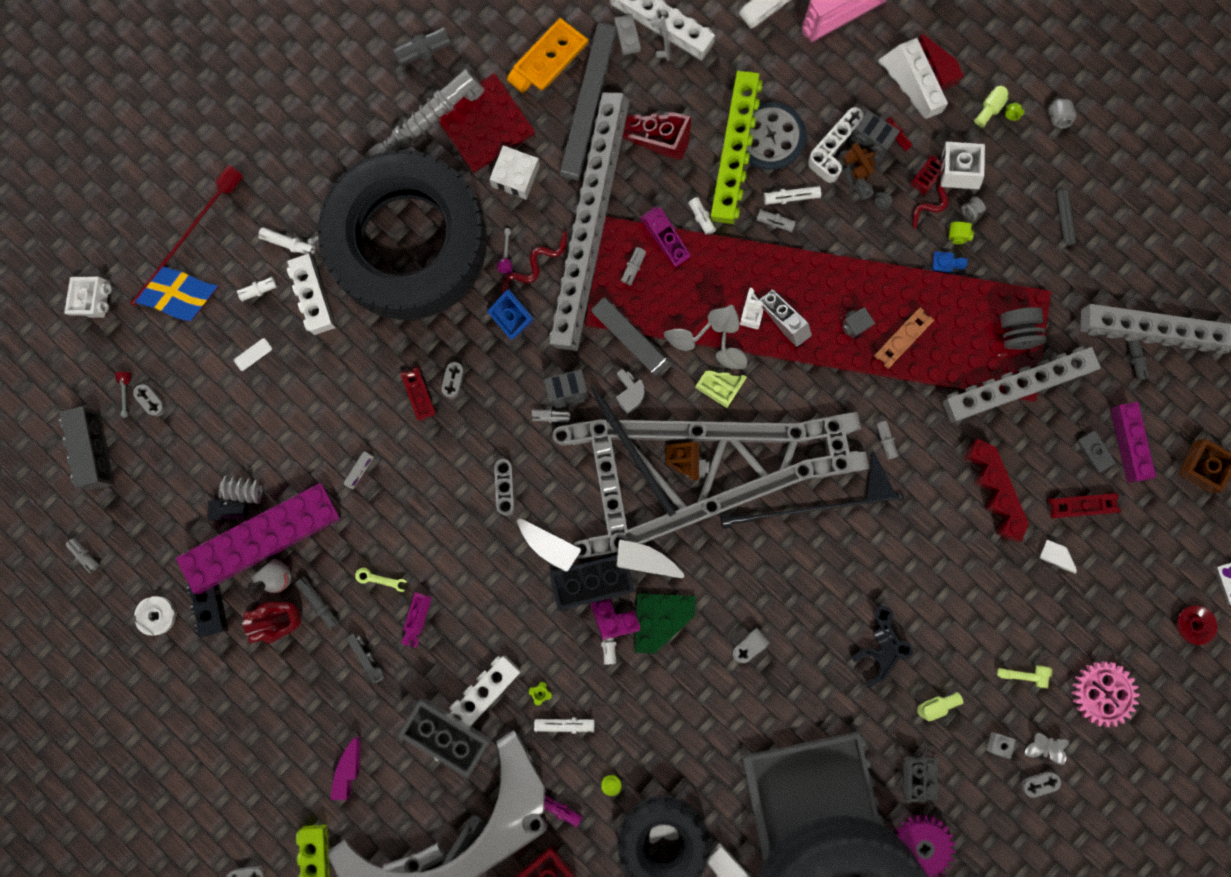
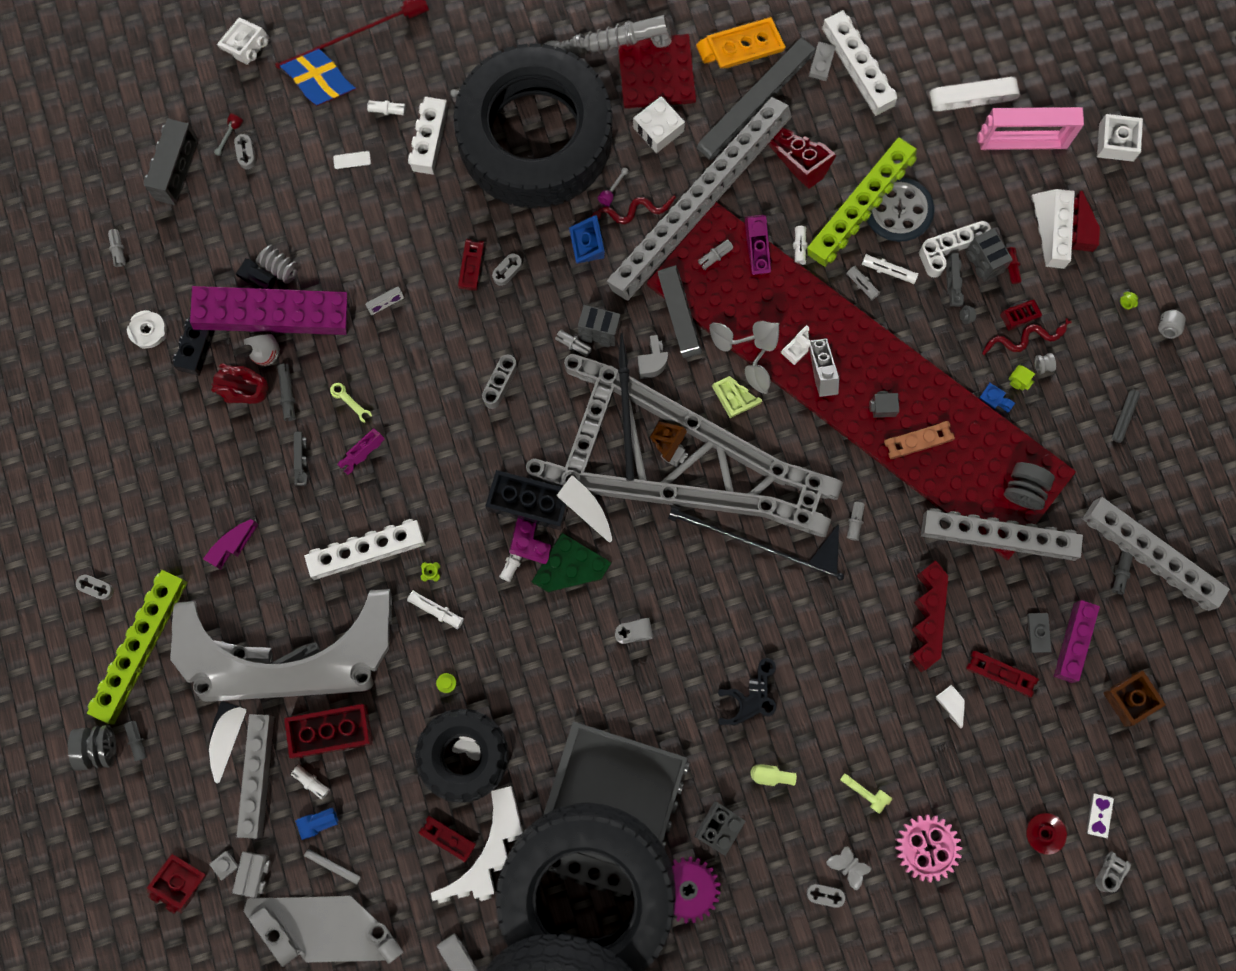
camera: 25 degrees right, 5 degrees down
white pin [258,227,315,257] -> none
dark grey brick [398,698,491,778] -> none
white sticker [517,518,581,571] -> none
magenta pin [545,795,583,828] -> none
light grey piece [651,16,671,61] -> none
reddish brown hips [842,143,877,181] -> none
white brick [941,142,985,189] -> none
yellowish green arm [974,86,1008,127] -> none
light grey plate [986,732,1015,759] -> none

